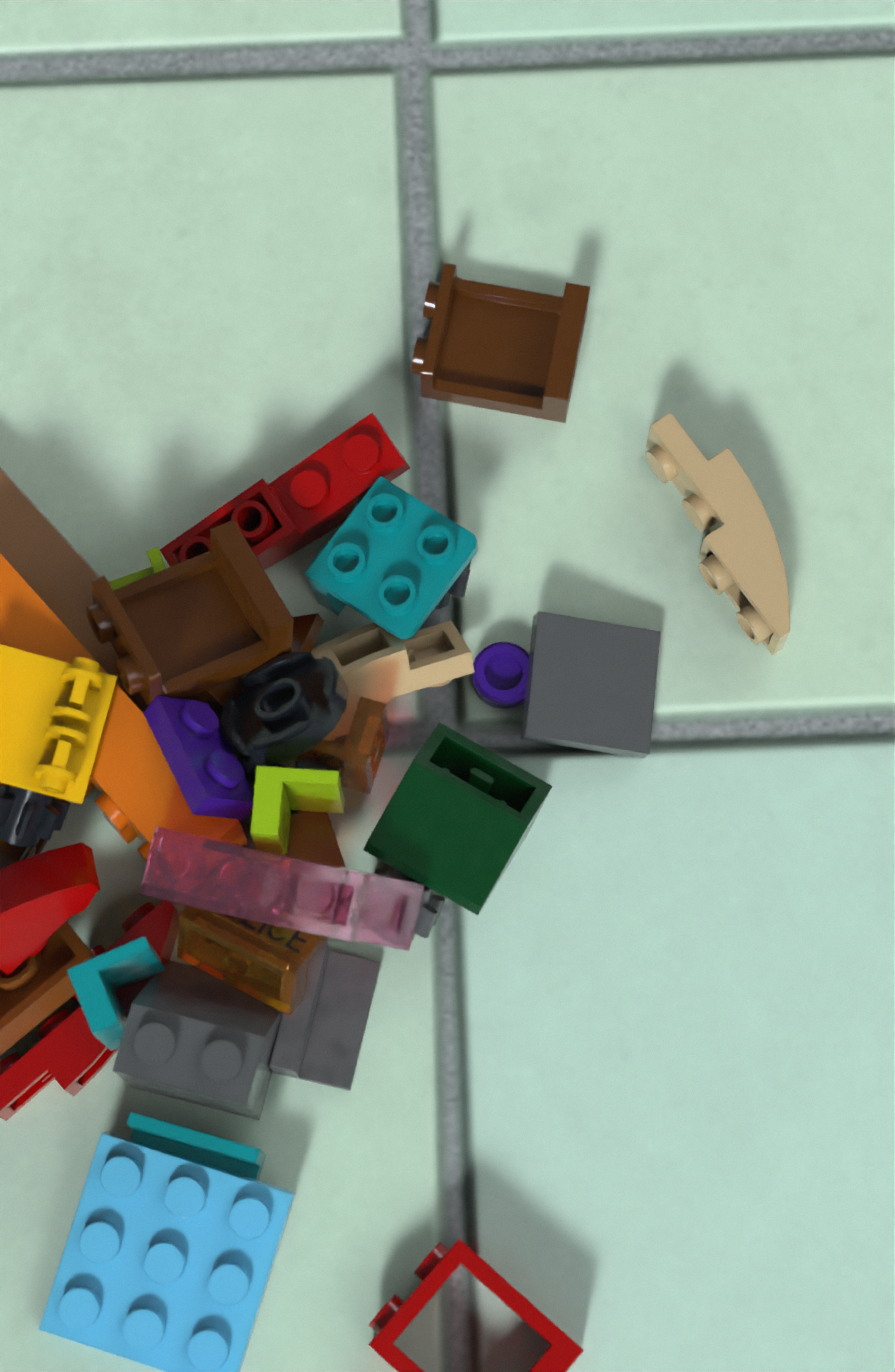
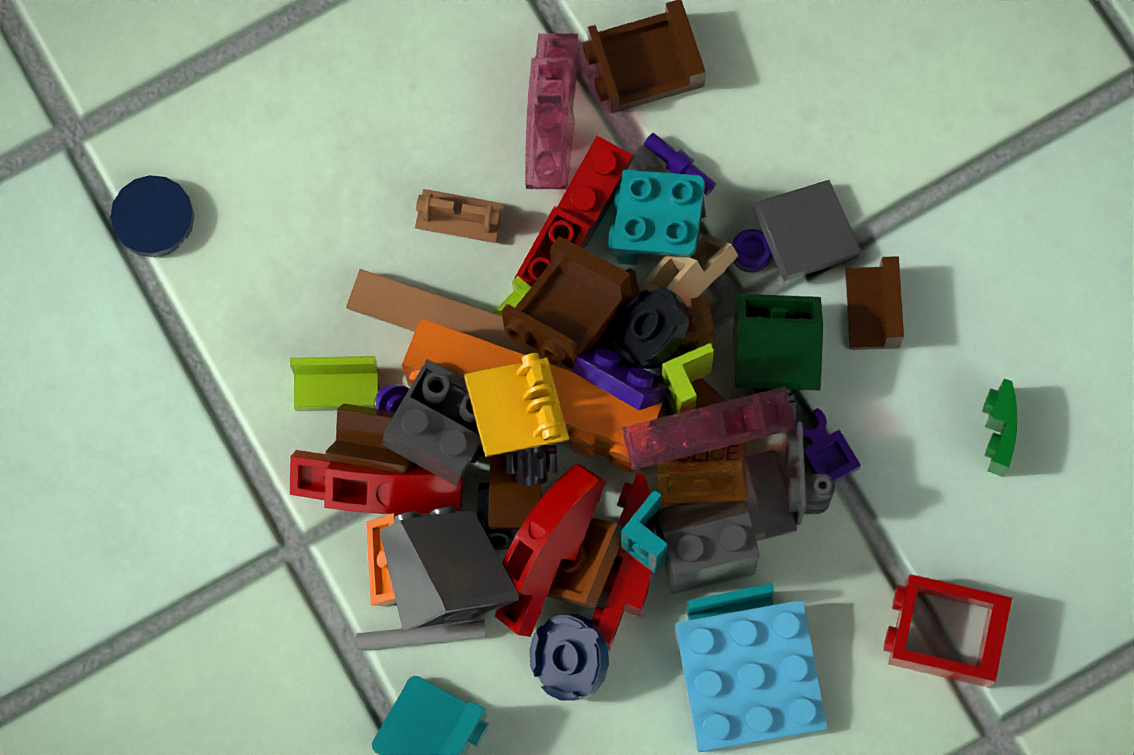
camera: 25 degrees left, 0 degrees up
tan slope [645,412,790,655] -> none
none -> medium nougat hinge [415,189,504,243]
none -> clear pink slope [525,33,580,189]
none -> dark purple bar [643,132,717,196]
none -> dark grey hinge [785,422,835,525]
none -> dark purple plate [793,408,861,483]
none -> reddish brown panel [845,256,904,350]
none -> green slope [982,378,1018,477]

